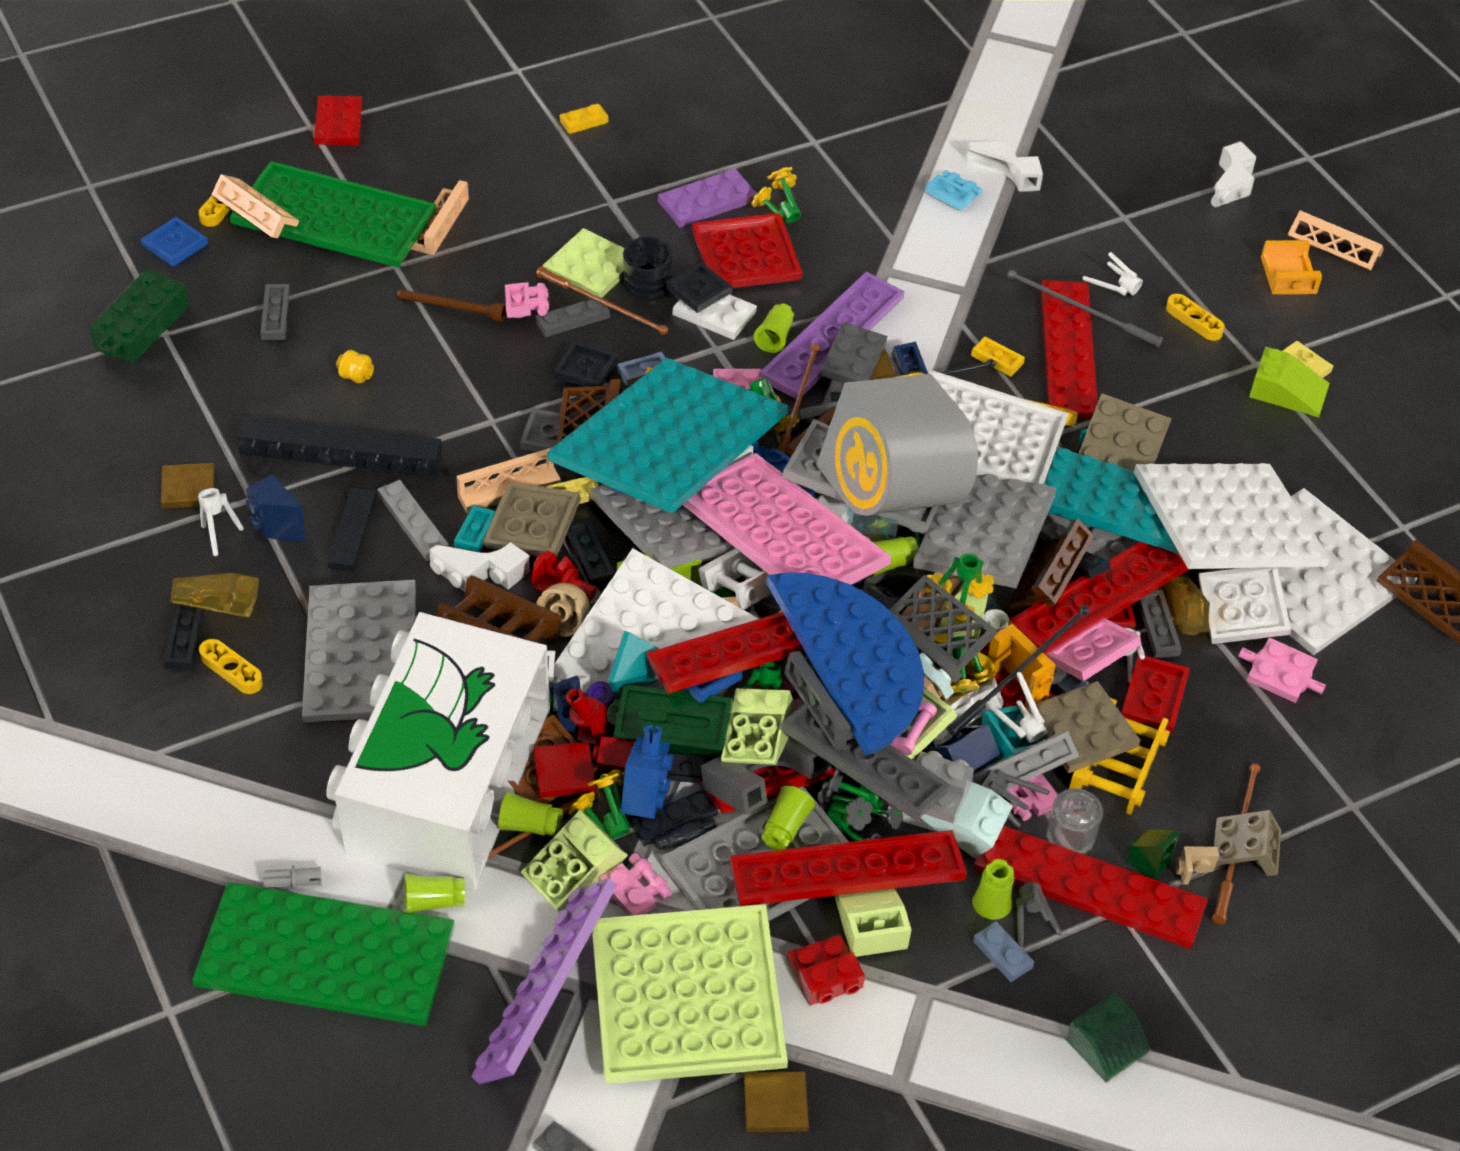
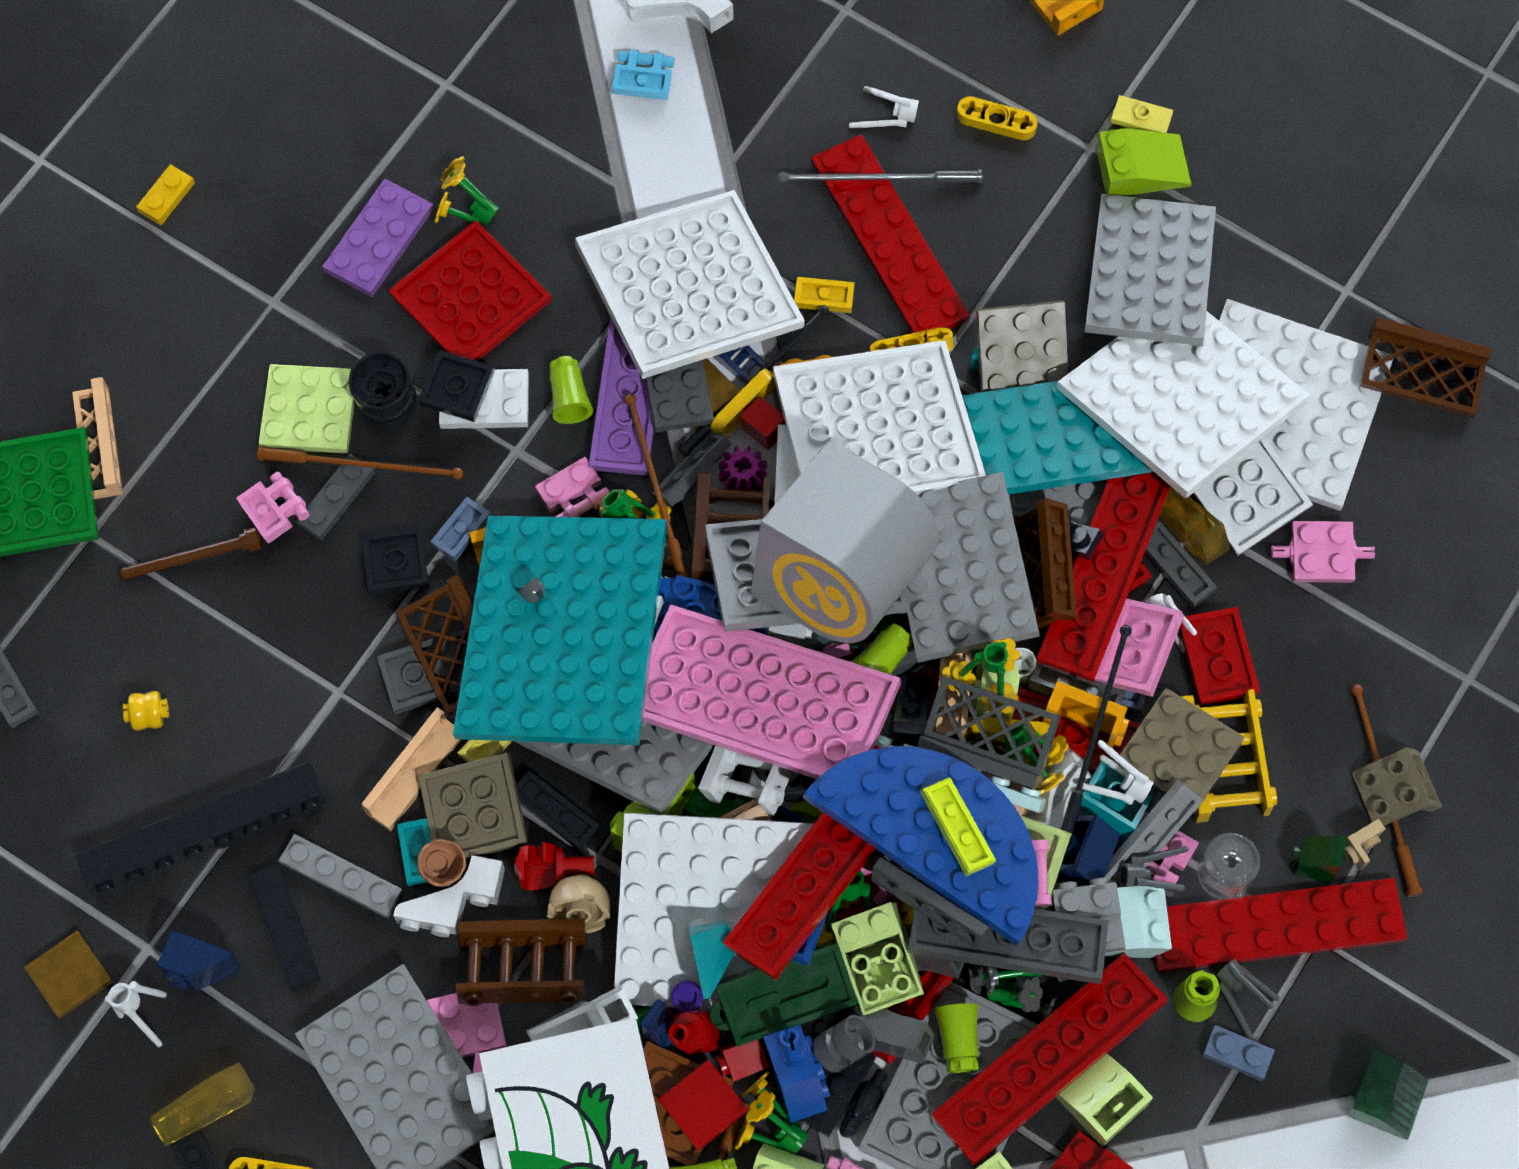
camera: 25 degrees left, 20 degrees up
none -> nougat hair [417,839,466,887]
none -> dark grey hinge [518,576,545,603]
none -> white plate [575,190,805,379]
none -> dark grey wheel [814,1015,875,1072]
none -> neon yellow tile [920,777,996,877]
none -> light grey plate [1085,194,1216,346]

